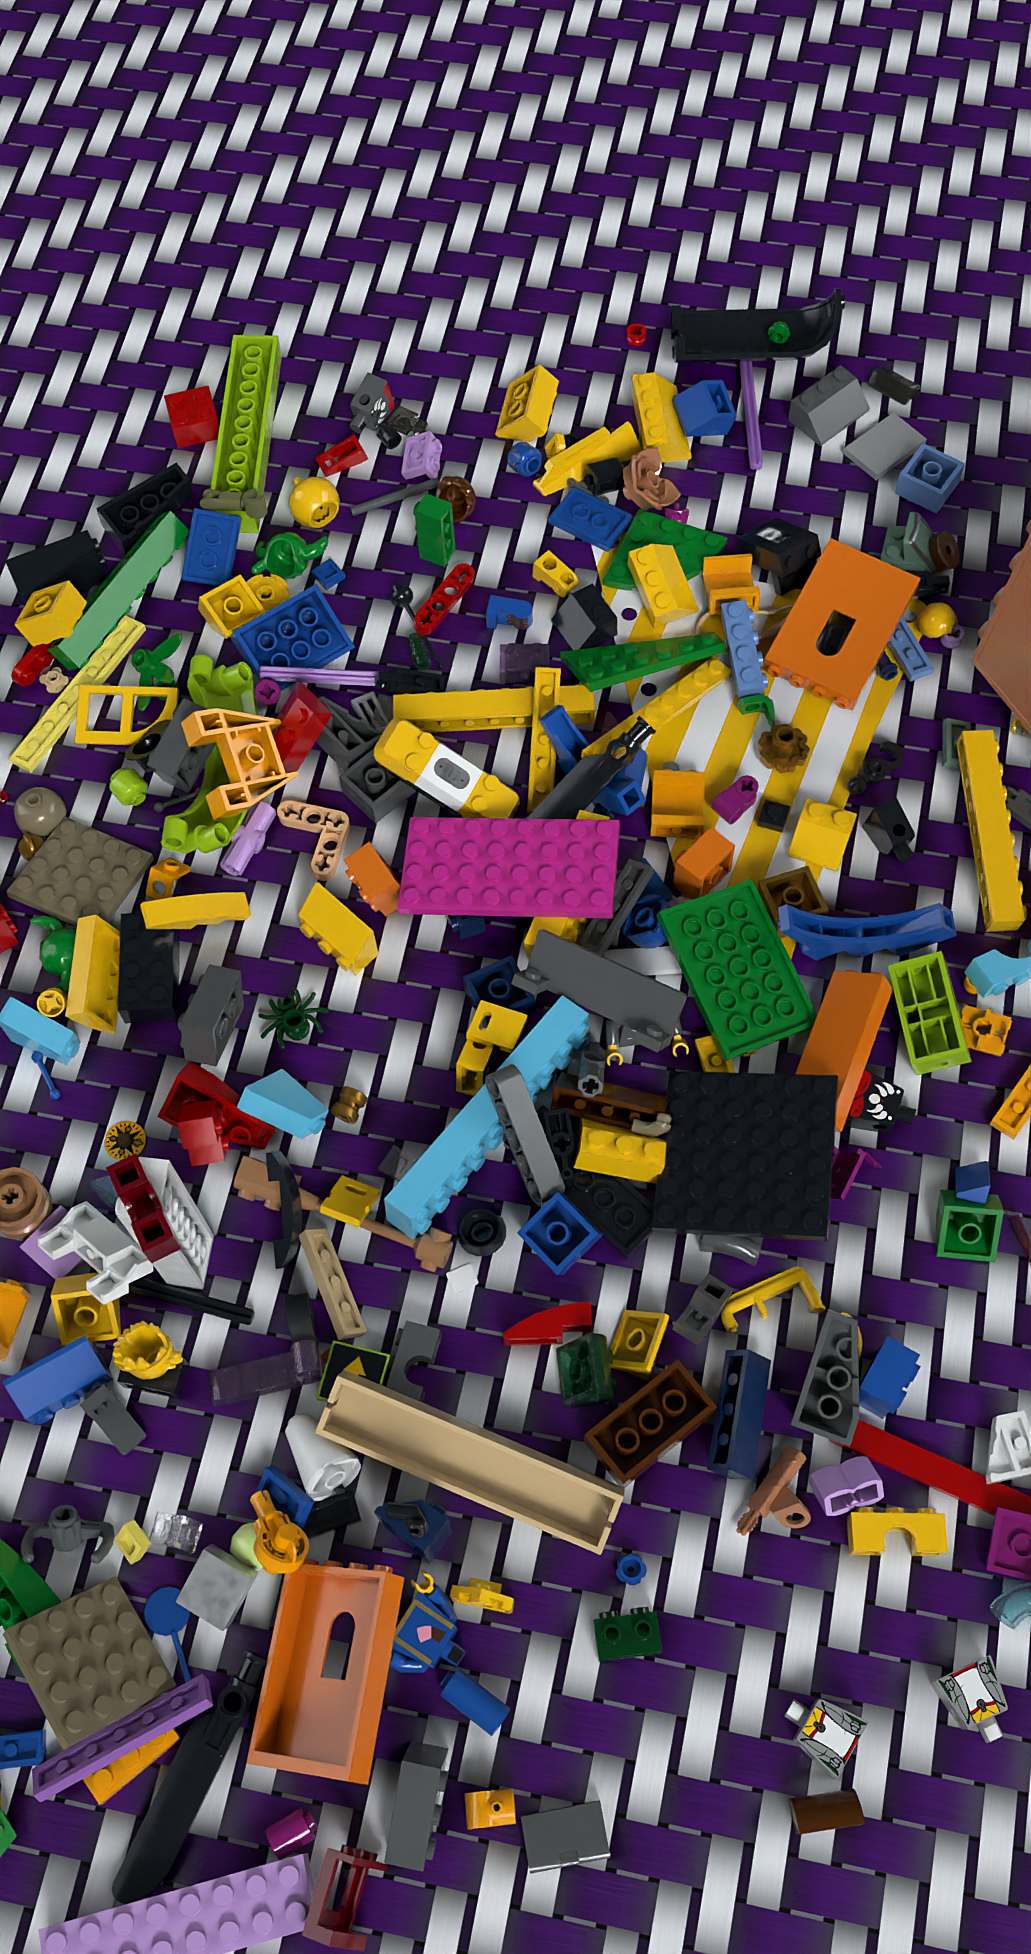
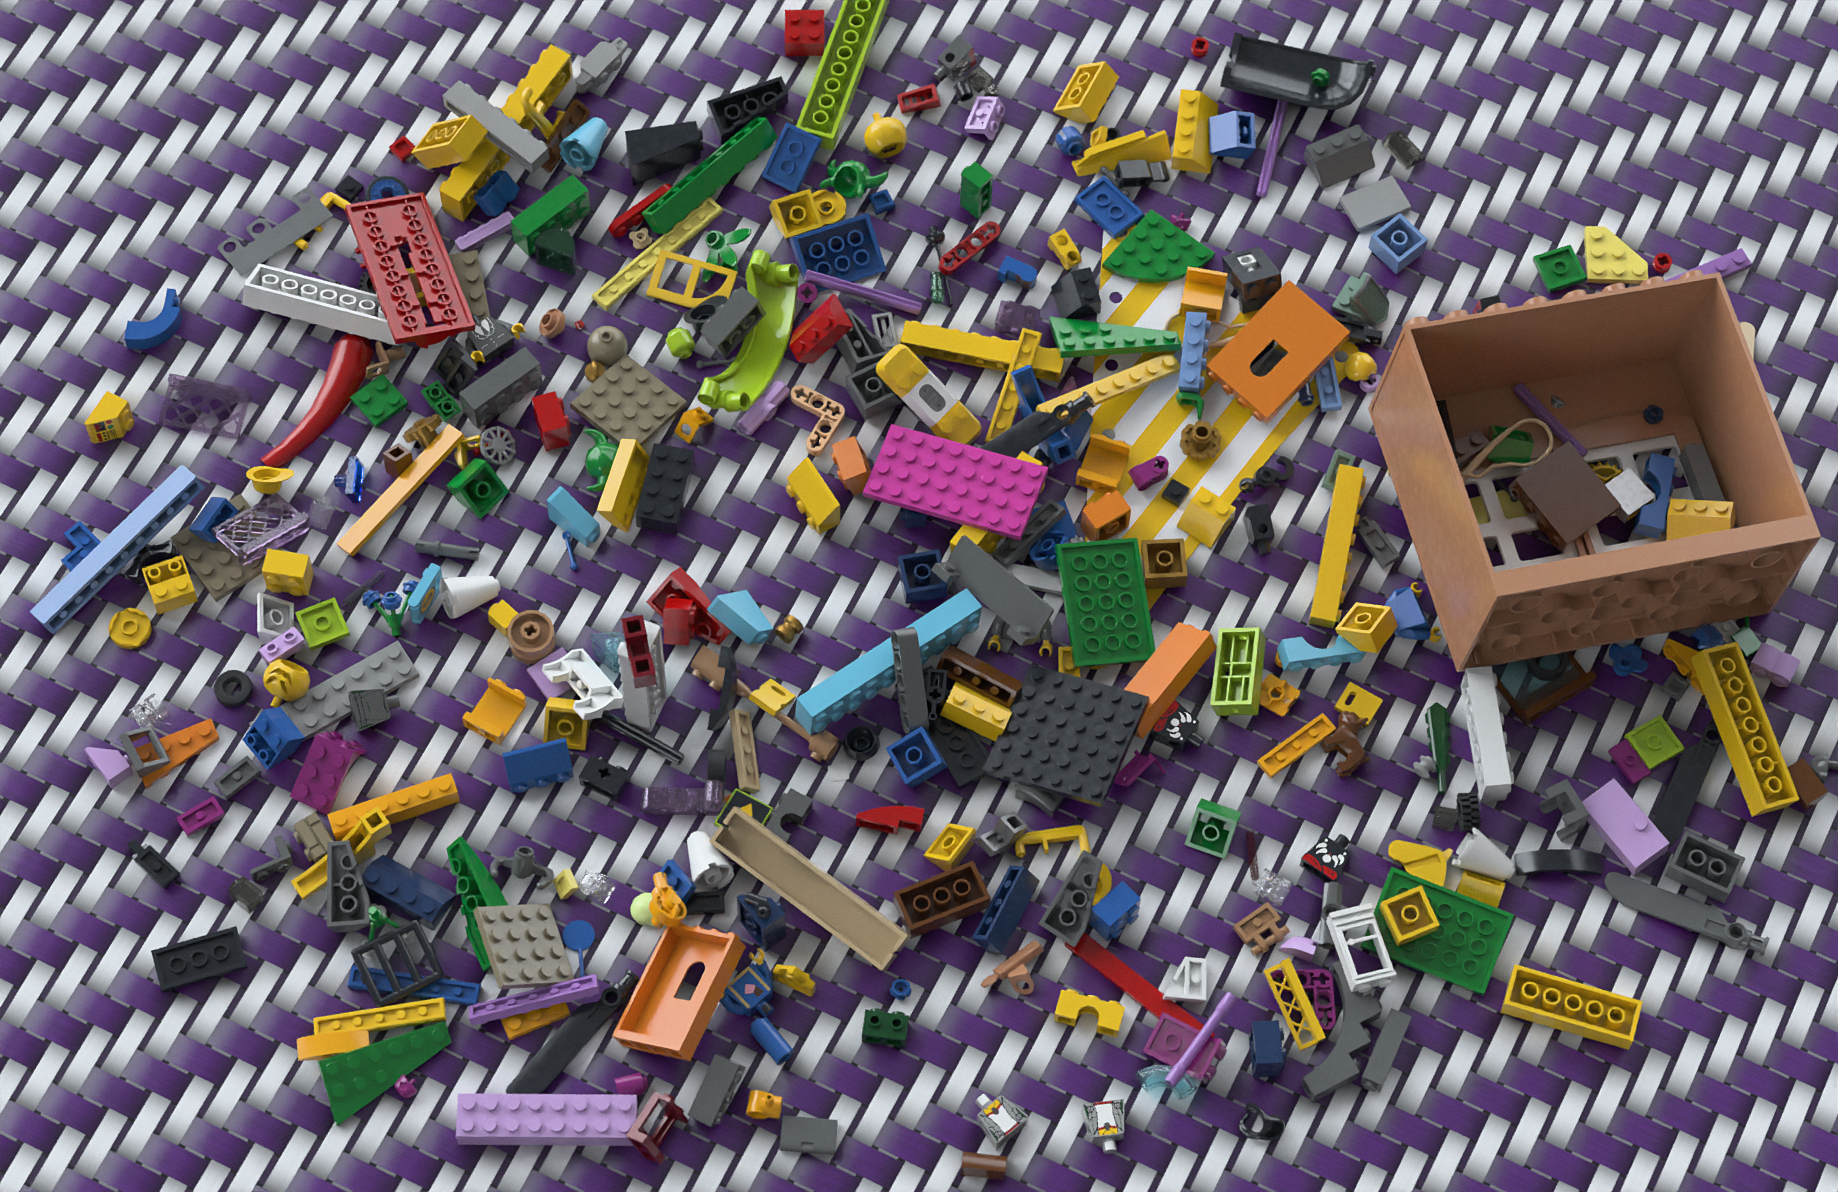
camera: 10 degrees right, 0 degrees up
yellow brick [14,580,87,646] -> none
yellow wheel [37,987,67,1017] -> none
dark grey bracket [80,1384,146,1455] -> none
piece [104,1121,146,1160] -> none
yellow hair [112,1321,183,1379] -> none
yellow slope [140,892,251,929] -> none
flat silver piece [176,1544,259,1632] -> none
dark grey brick [178,964,244,1066] -> none
light orange wedge [181,708,298,821] -> none
olive piece [200,488,268,519] -> none
dark green animal [258,989,329,1049] -> none
dark grey bar [350,478,439,516] -> none
black hinge [375,668,445,694] -> none
clear tile [379,1145,418,1182] -> none
reddish brown hair [435,476,476,523] -> none
yellow torso [456,1028,497,1096] -> none
yellow piece [466,1000,528,1053] -> none
clear green brick [556,1333,617,1408] -> none
dark grey piece [577,1041,607,1098] -> none
nougat brick [623,447,681,511] -> none
yellow slope [627,544,699,628] -> none
dark tan arm [631,1113,672,1137] -> none
blue arch [778,903,957,961] -> none
lavender brick [810,1456,884,1516] -> none
reddish brown piece [929,531,960,571] -> none
blue slope [955,1161,990,1204] -> none

